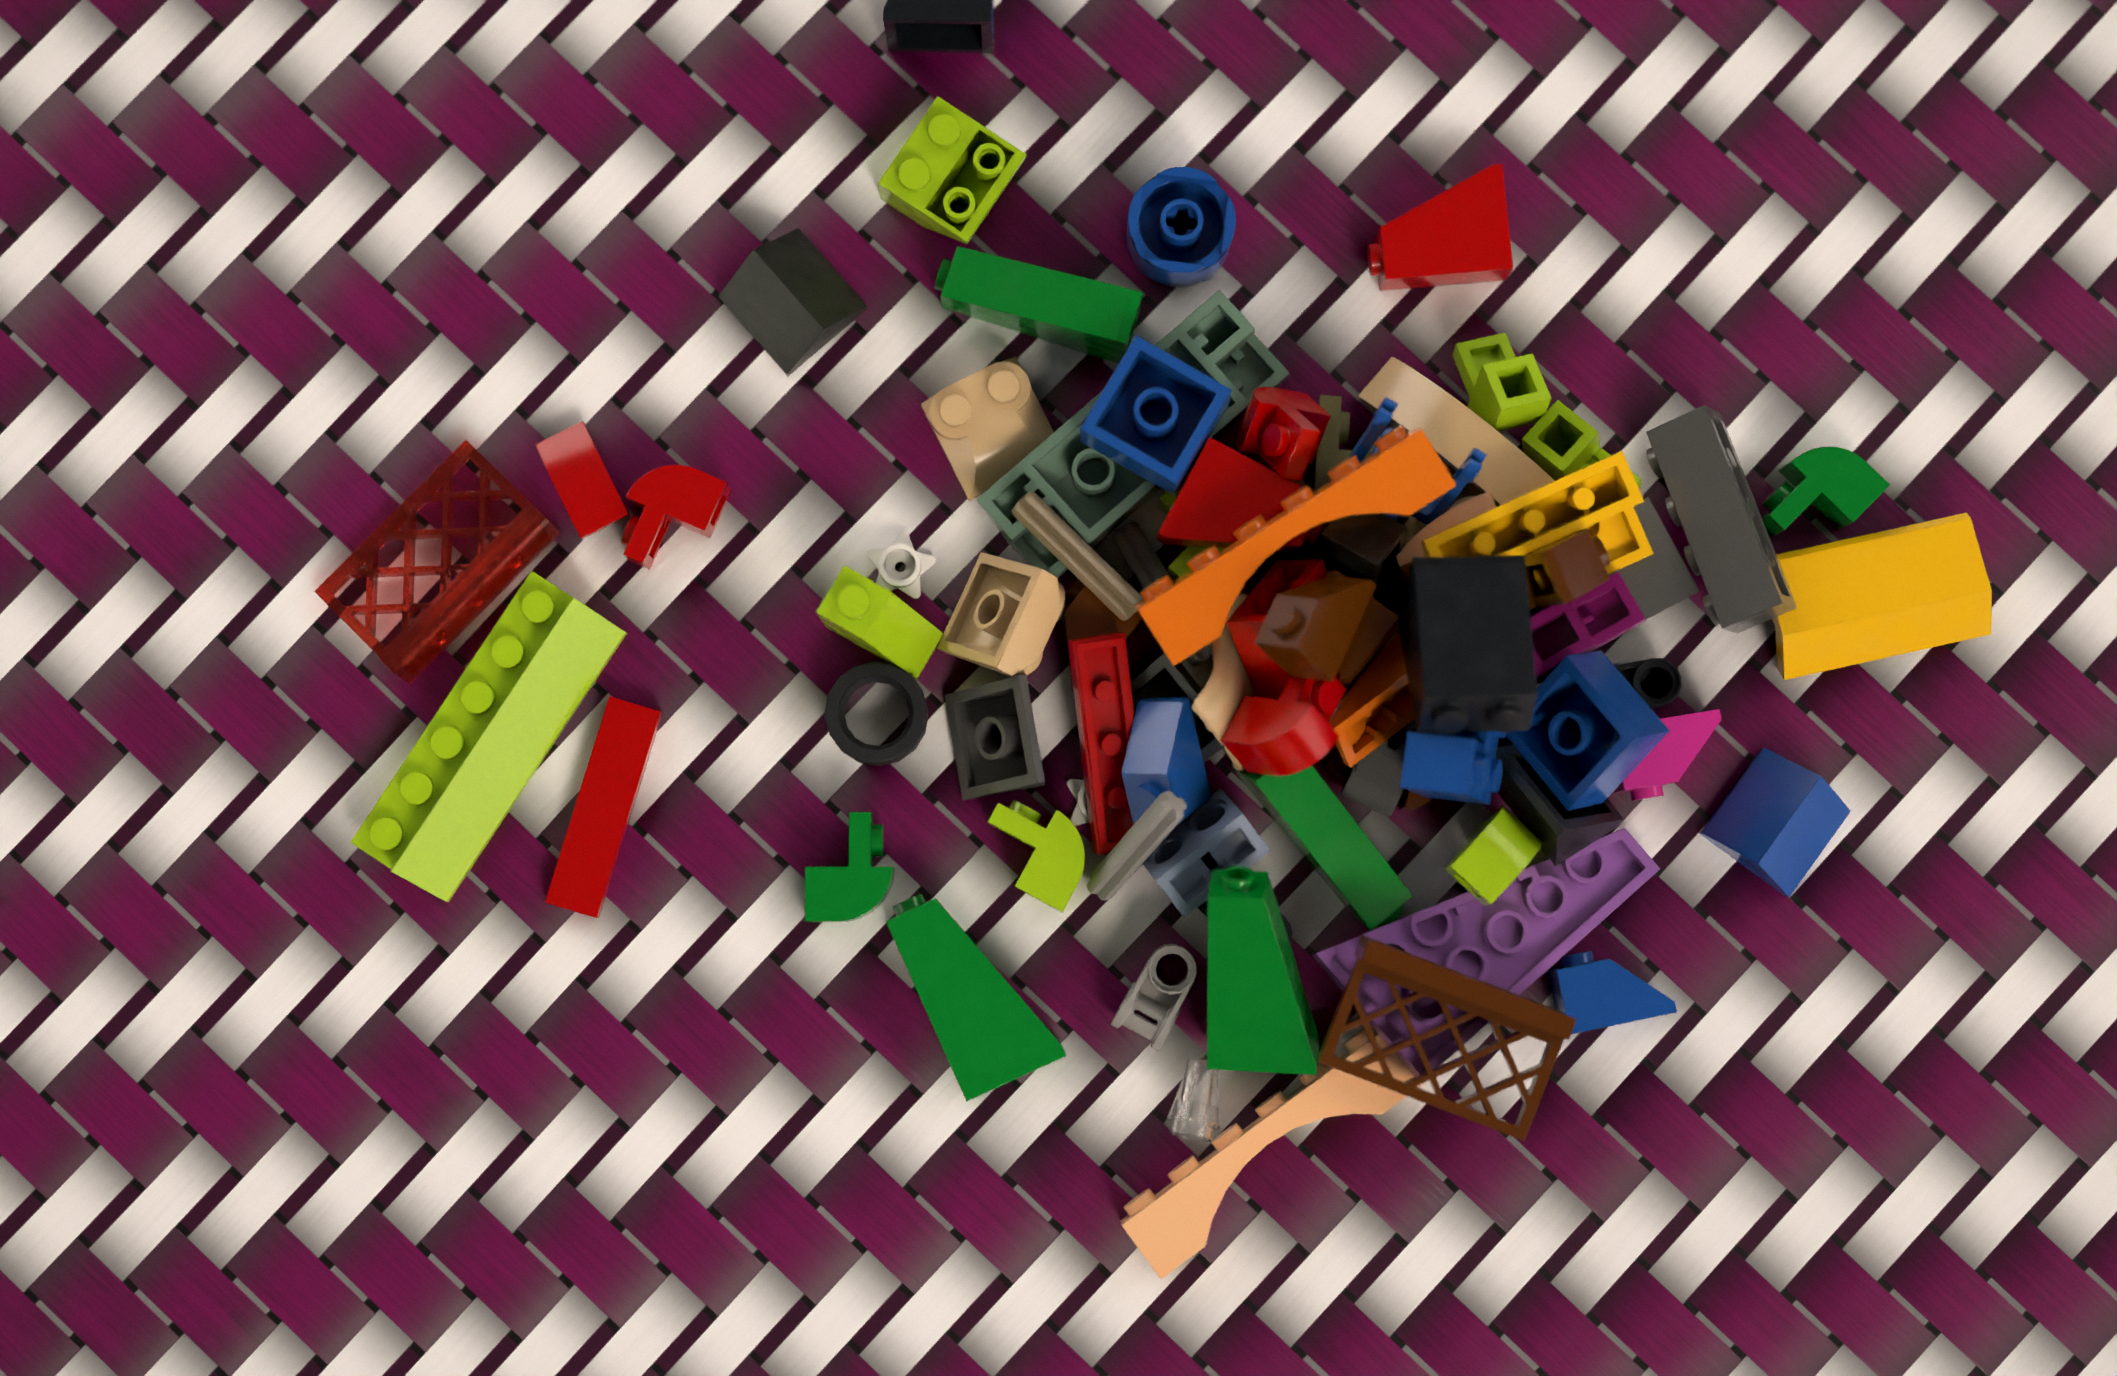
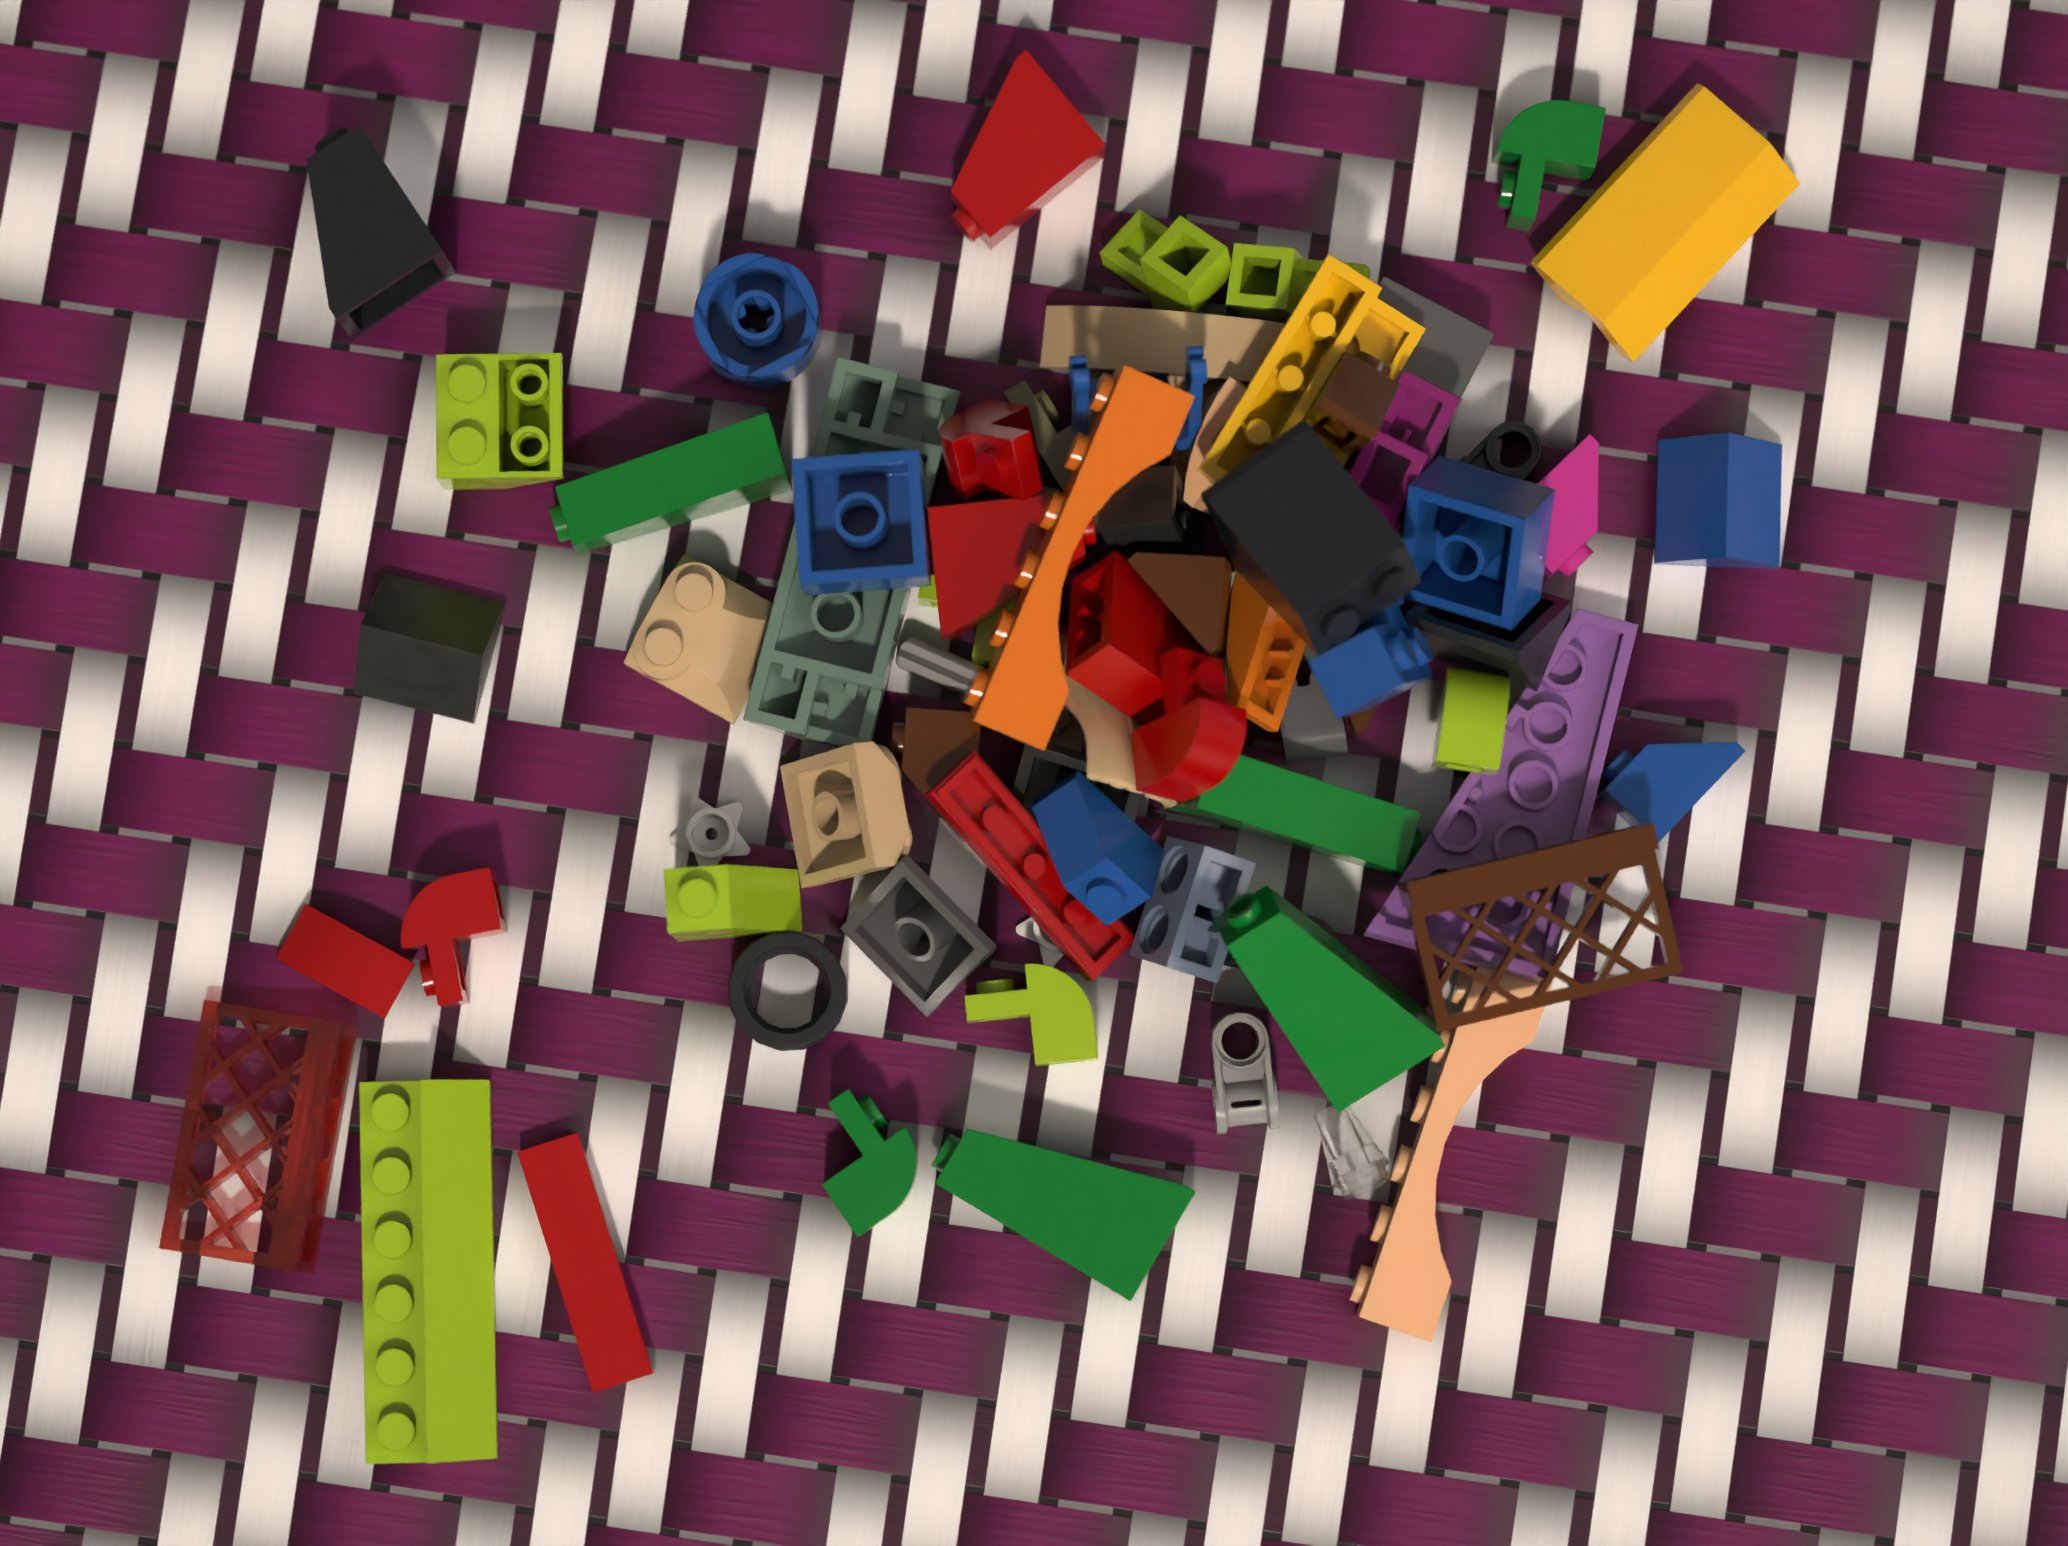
camera: 30 degrees left, 0 degrees up
dark tan axle [1012,492,1143,621] -> none
light grey axle [1087,791,1187,900] -> none
reddish brown slope [1254,575,1377,682] -> none
dark grey brick [1646,405,1797,633] -> none

